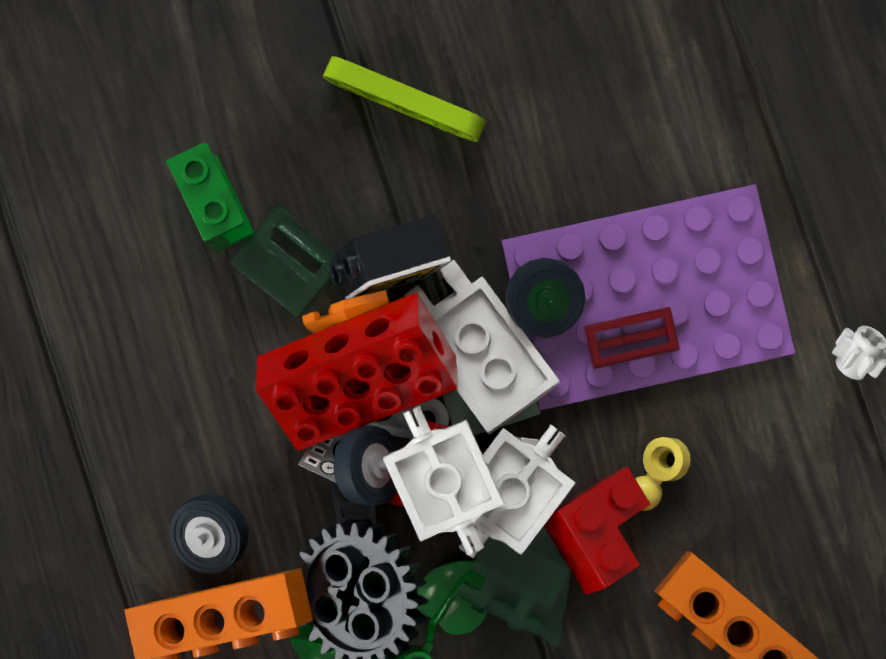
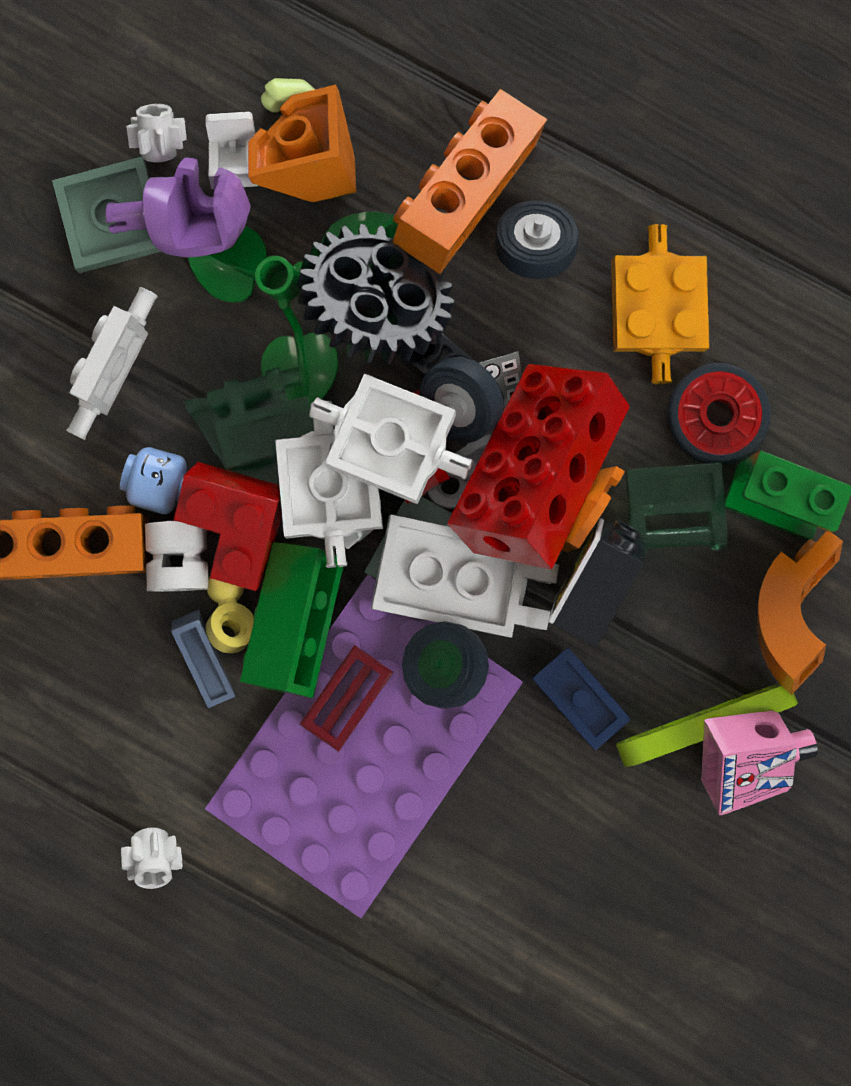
camera: 135 degrees right, 0 degrees up
none -> light blue head [120,447,187,515]
none -> white wheel [145,521,208,592]
none -> sand blue piece [171,609,235,708]
none -> green brick [240,542,343,698]
none -> dark blue plate [532,647,631,751]
none -> light orange plate [611,224,709,384]
none -> red wheel [668,363,770,465]
none -> bright pink torso [701,711,818,816]
none -> orange arch [757,531,843,695]

